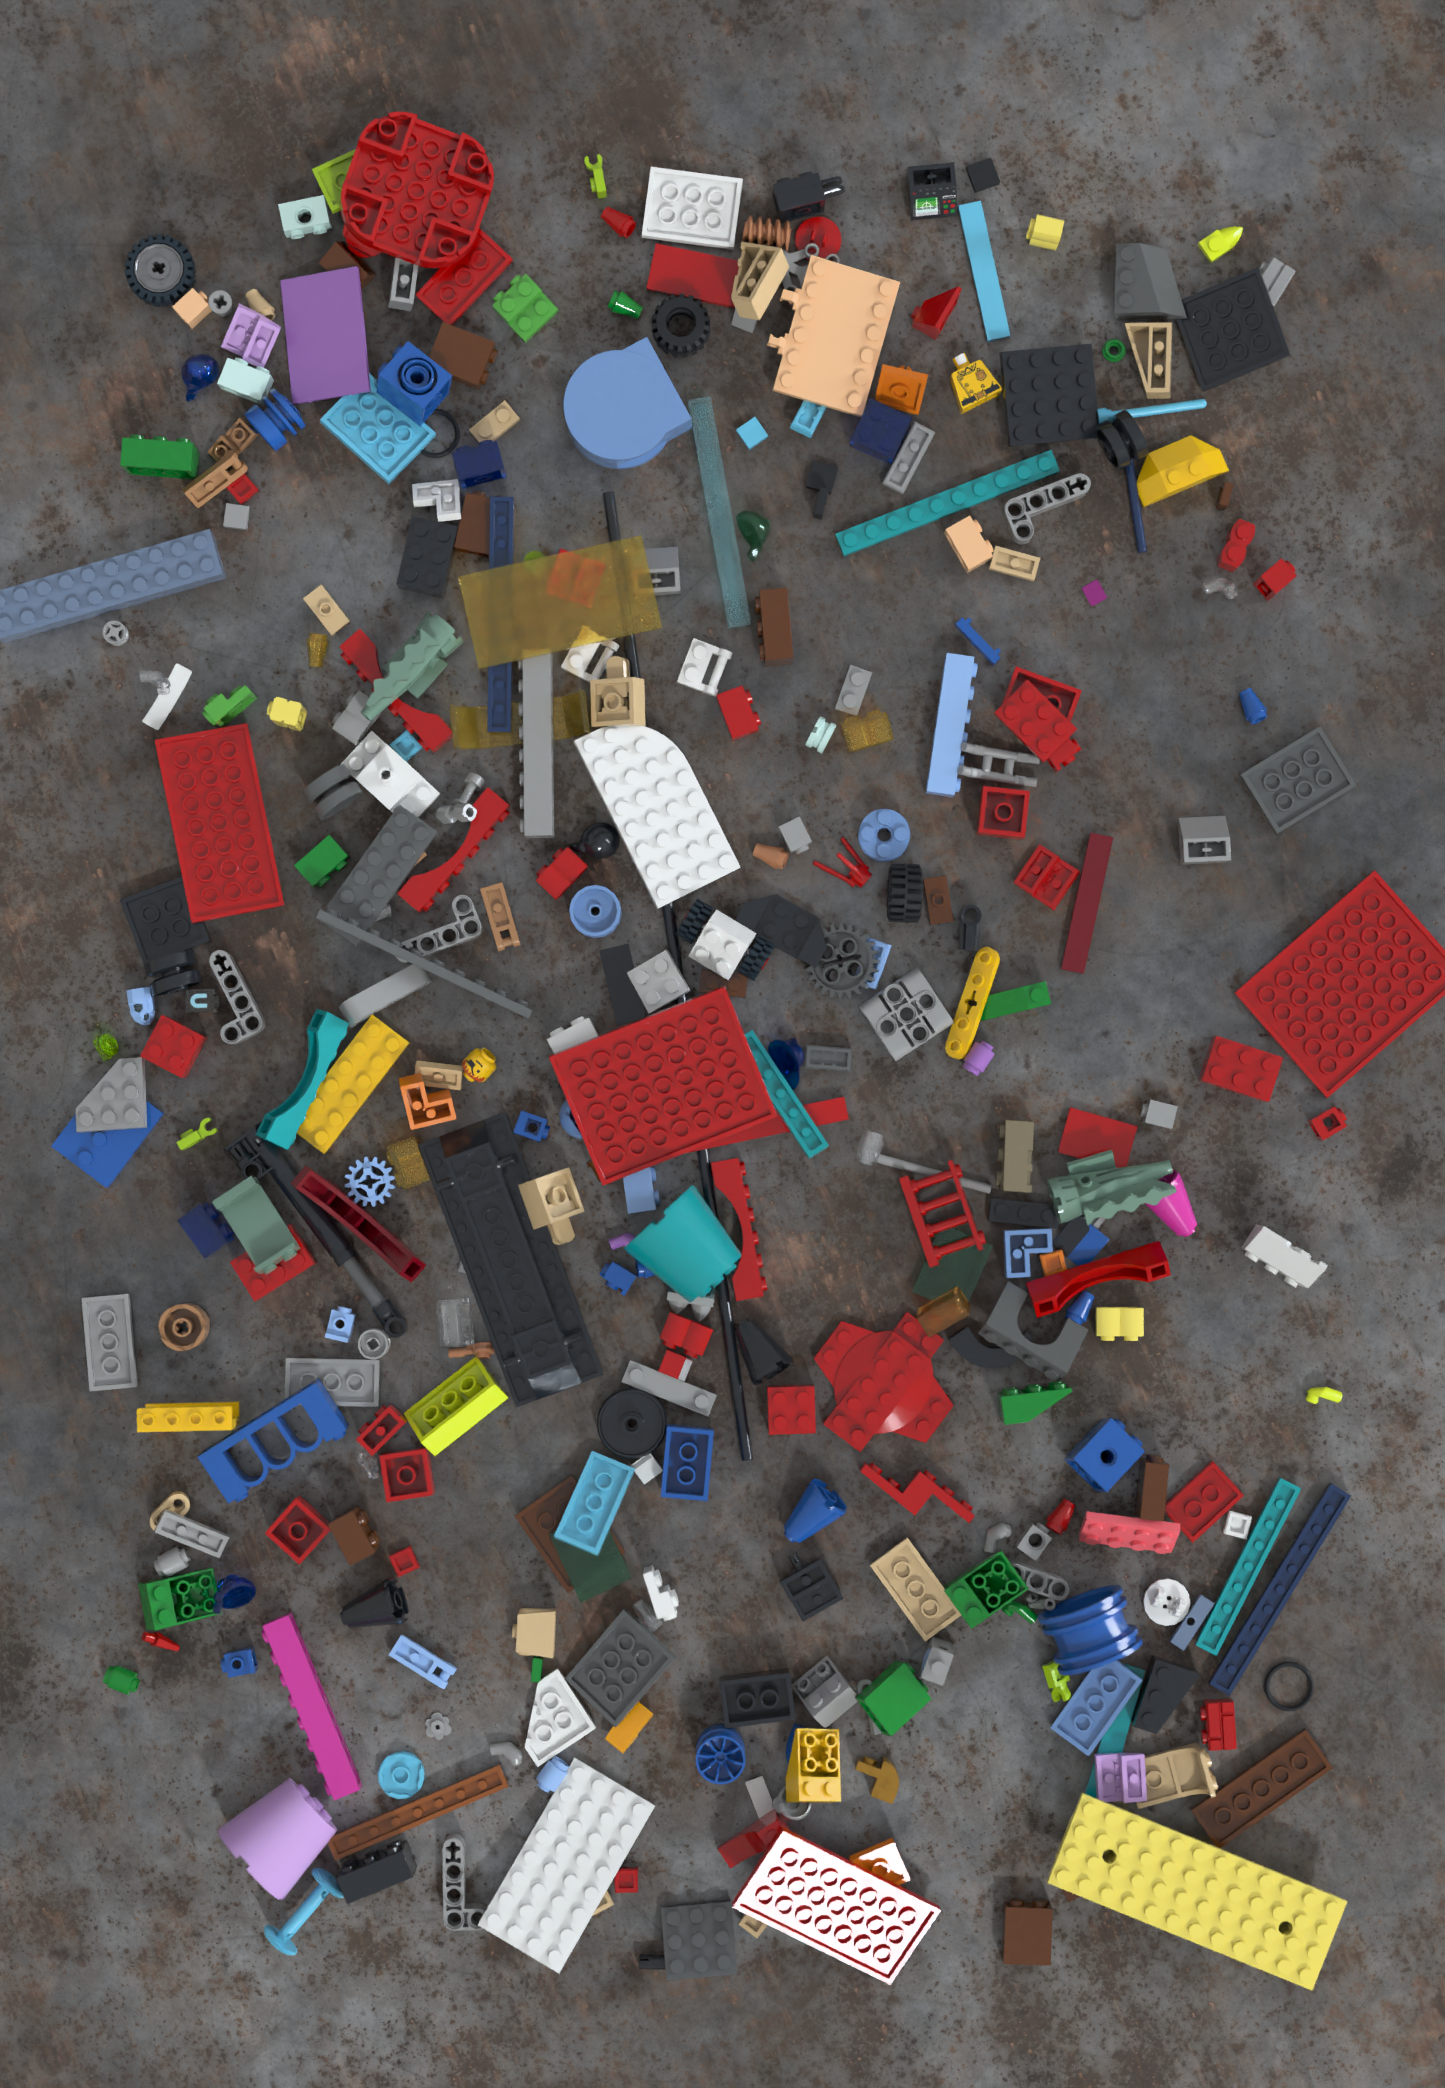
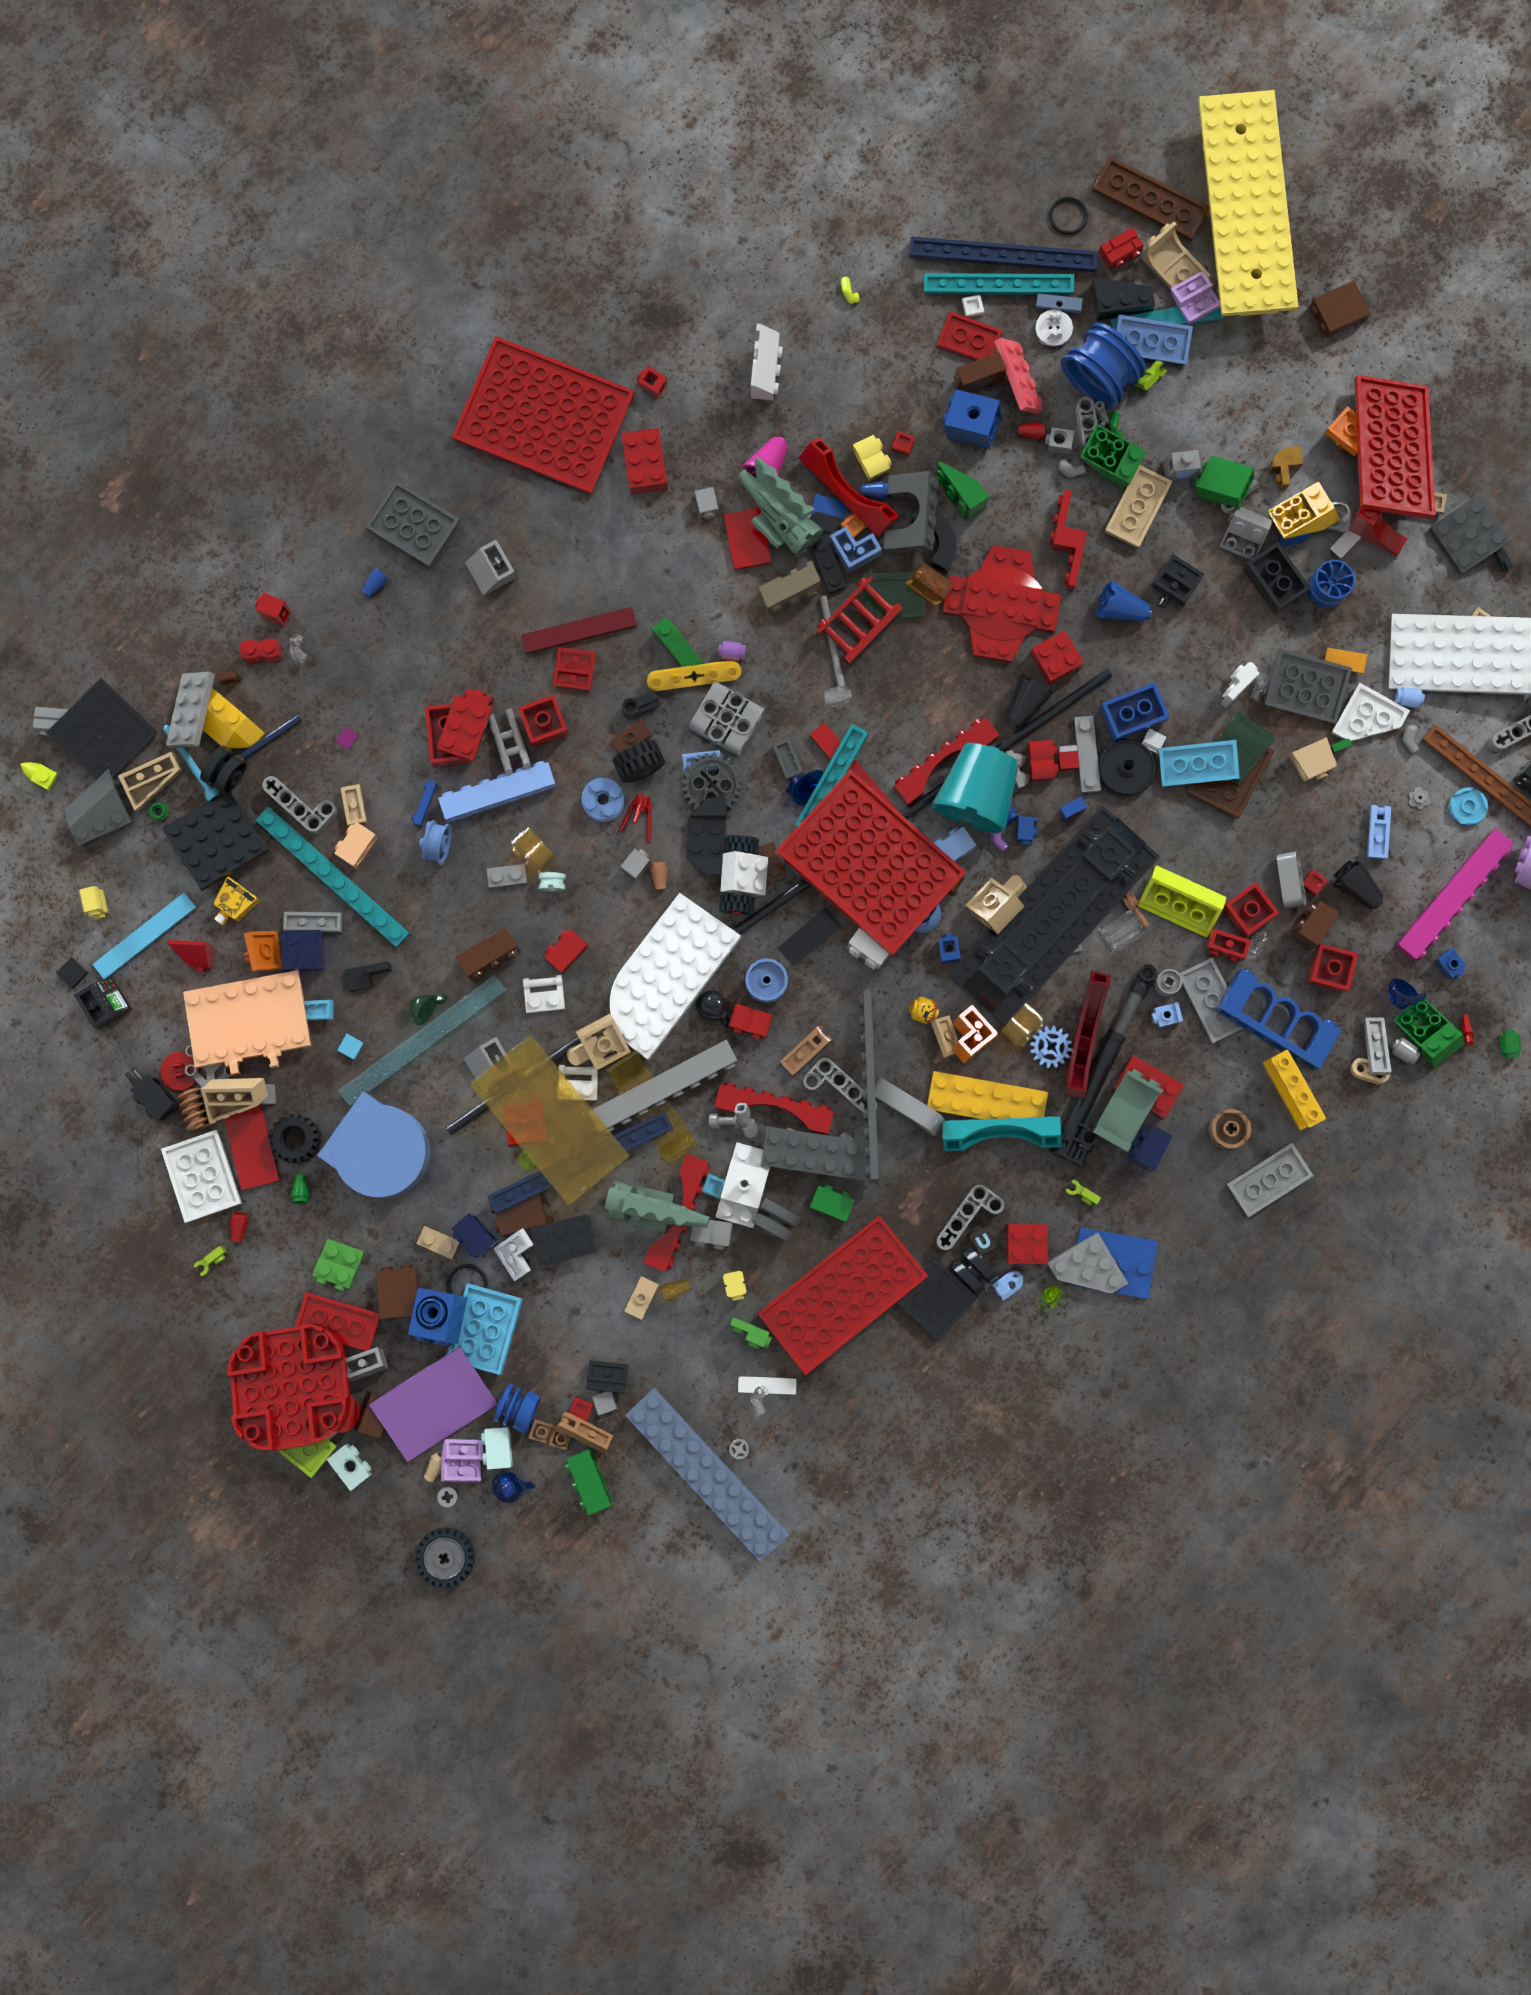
camera: 115 degrees left, 5 degrees down
light nougat brick [172,288,212,329] -> none
red tile [614,1867,638,1893] -> none
white plate [627,950,690,1014] -> none
none -> light grey plate [166,672,215,748]
none -> medium blue wheel [419,820,452,865]
none -> black plate [586,1360,629,1394]
none -> red tile [891,431,915,456]
none -> blue piece [1058,796,1087,822]
none -> light grey beam [1277,851,1306,909]

